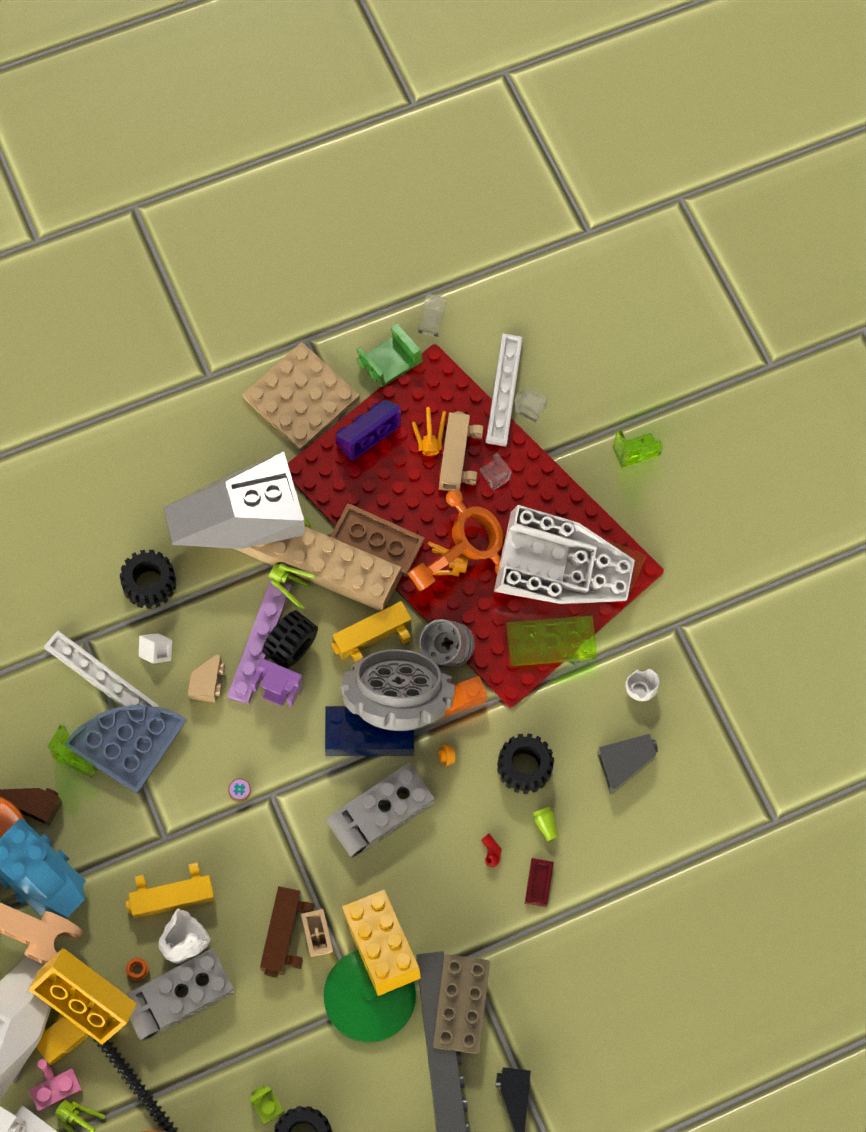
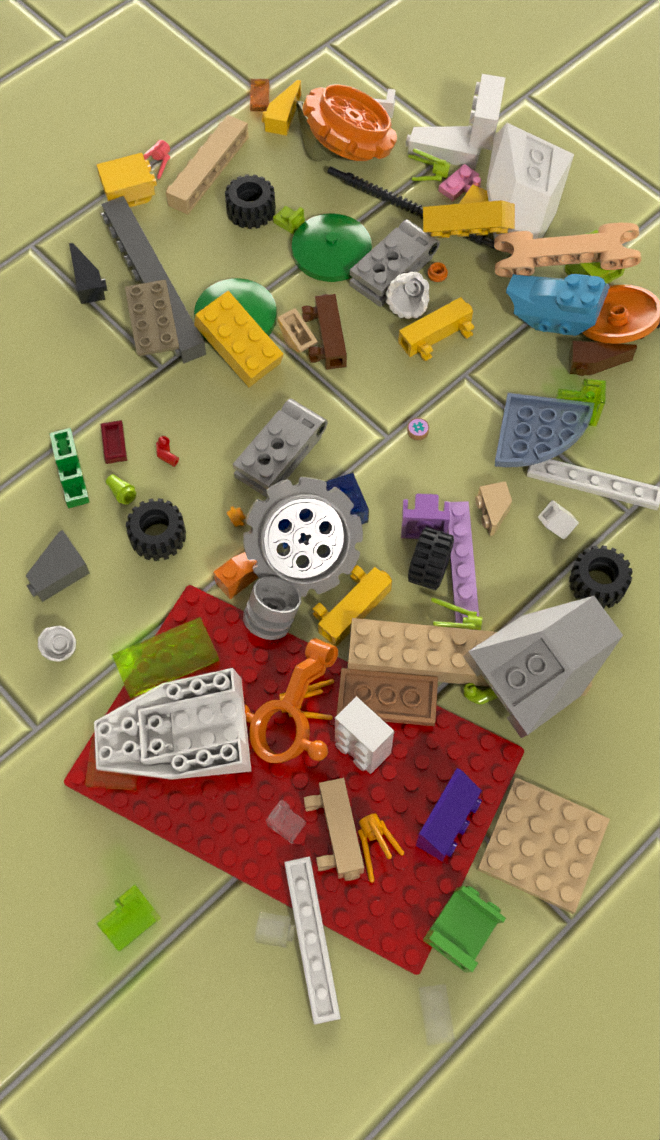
camera: 165 degrees right, 5 degrees down
none -> green slope [49,428,90,509]
none -> green dish [292,213,372,282]
none -> white brick [335,696,394,774]

